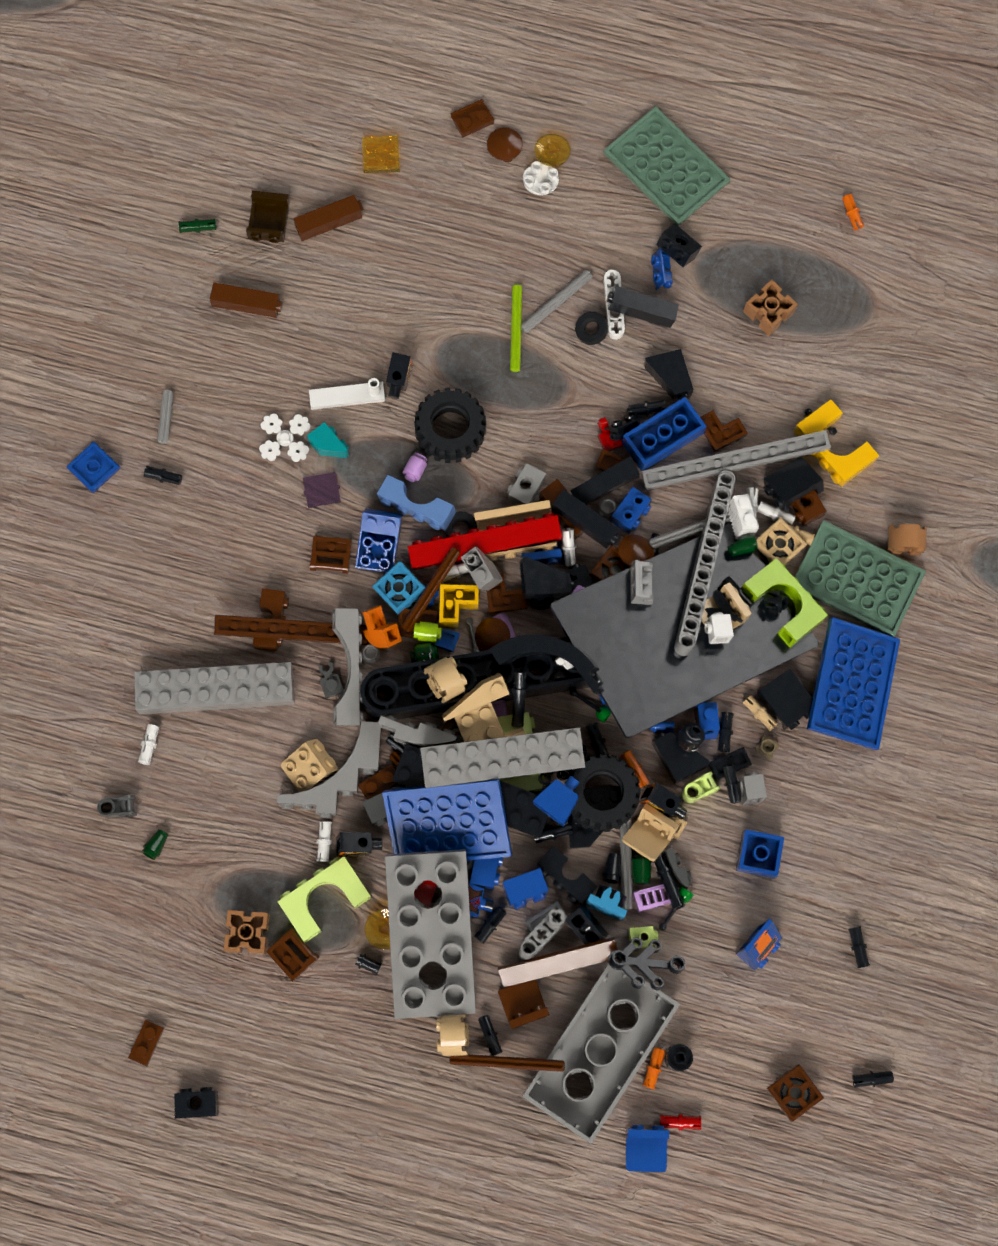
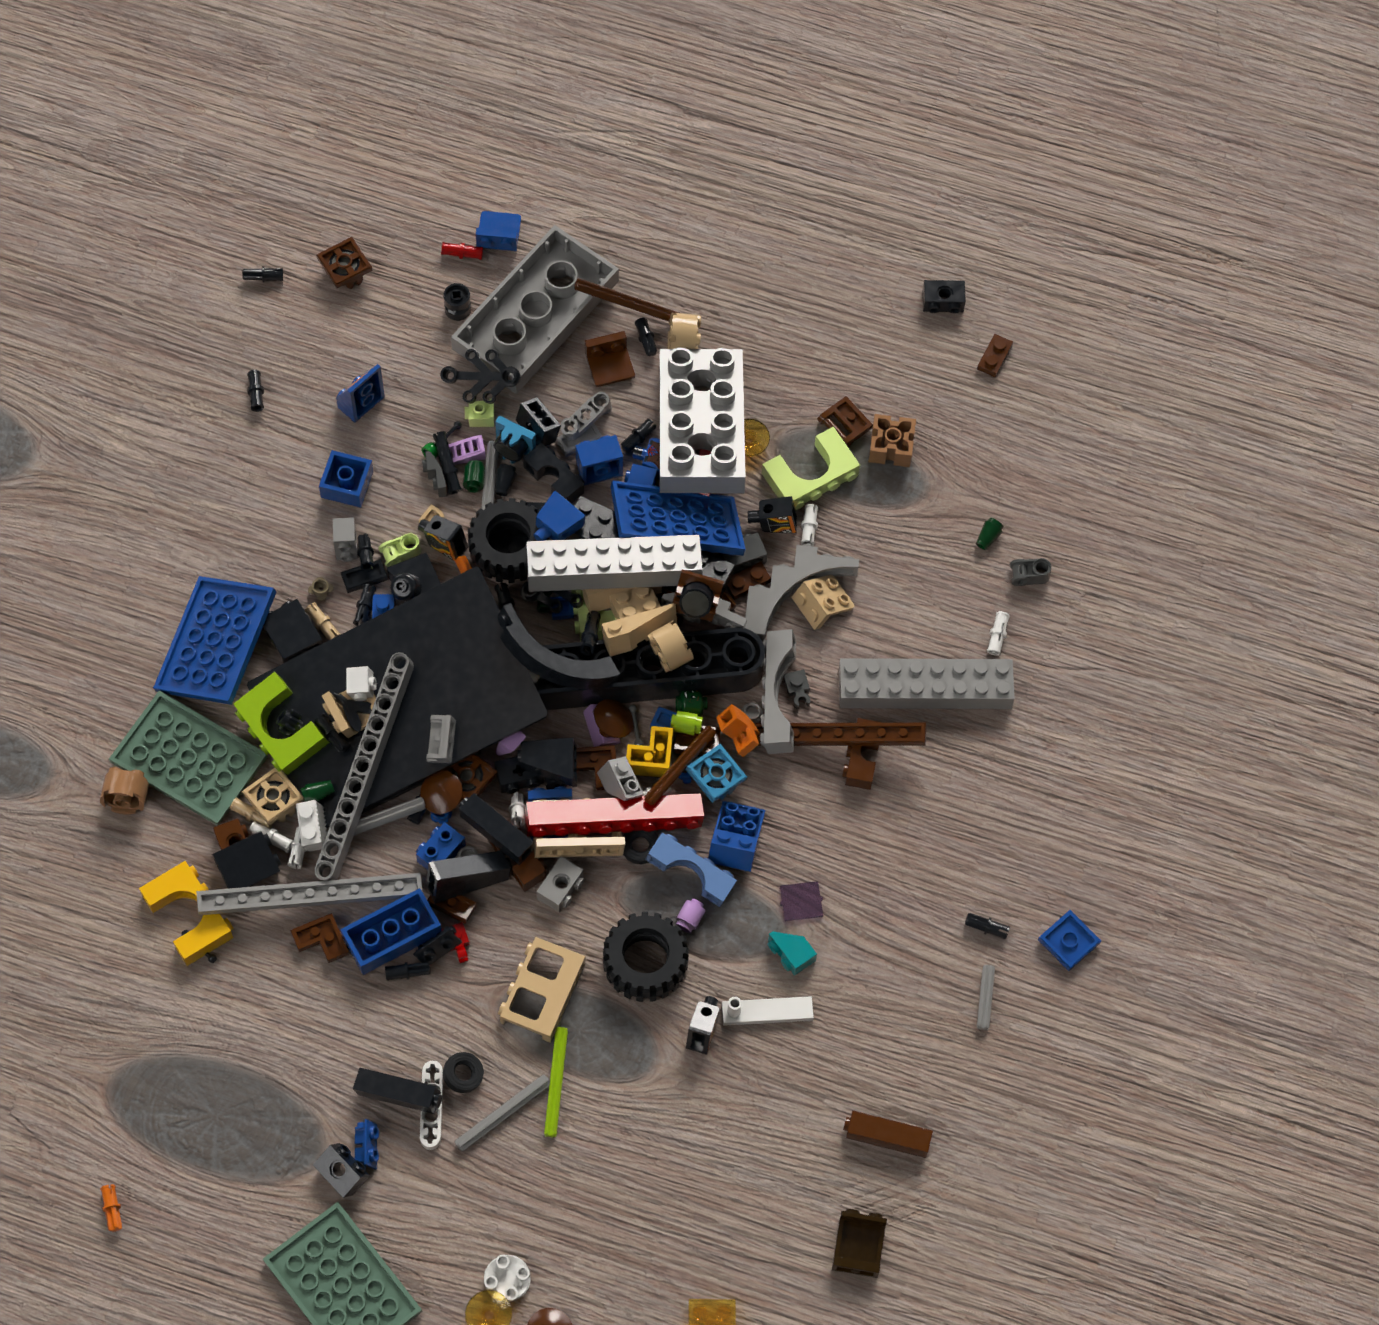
camera: 175 degrees left, 10 degrees down
dark green pin [178,218,216,233] -> none
white plant [259,414,310,462] -> none
reddish brown brick [293,195,364,241] -> none
reddish brown plate [310,536,352,574] -> none
black pin [355,954,382,975] -> none
tile [498,937,618,987] -> none
tan bracket [622,803,679,861] -> none
orange axle [642,1048,665,1090] -> none
black slope [644,349,694,400] -> none
medium nougat brick [743,280,798,336] -> none
none -> tan window [498,937,585,1043]
none -> piece [672,569,724,622]

